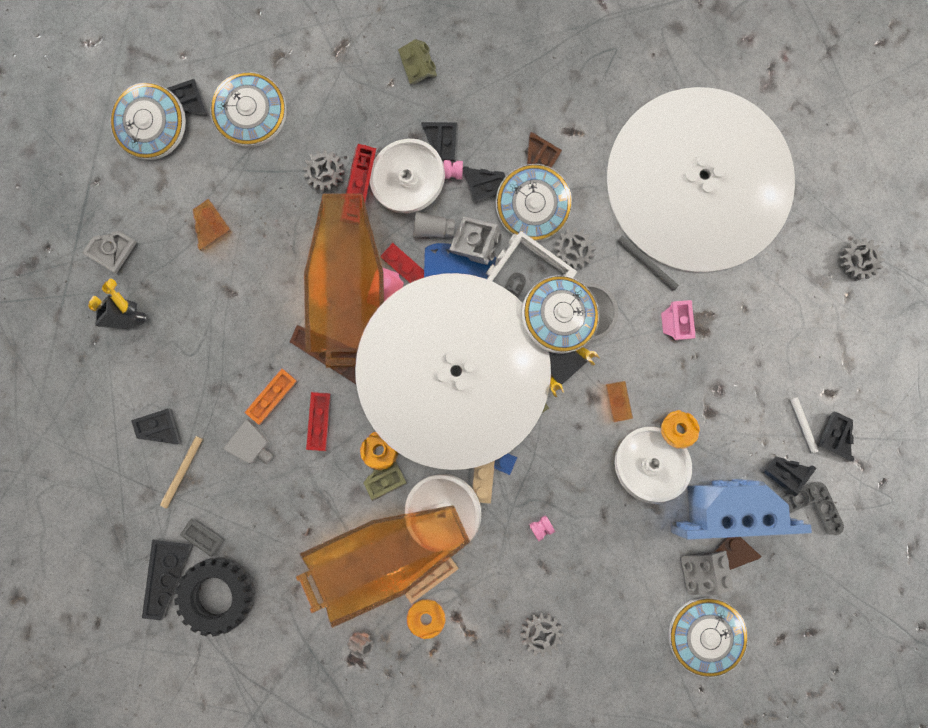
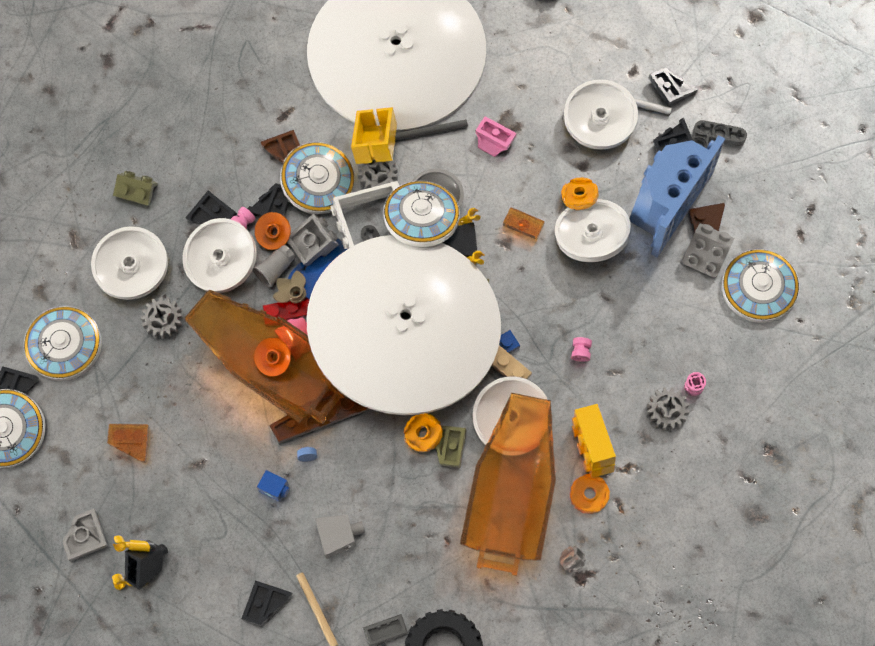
camera: 50 degrees left, 15 degrees down
orange plate [244,369,297,425] -> none
red plate [306,392,331,451] -> none
red brick [340,144,377,226] -> none
tan plate [400,553,459,604] -> none
none -> white dish [91,227,168,300]
none -> orange dish [254,212,291,250]
none -> orange dish [254,338,291,376]
none -> blue brick [257,470,290,502]
none -> dark tan plate [273,271,307,303]
none -> medium blue tile [297,447,317,462]
none -> yellow piece [351,107,397,164]
none -> white dish [564,80,638,149]
none -> yellow piece [571,404,616,478]
none -> bright pink wheel [684,372,706,396]

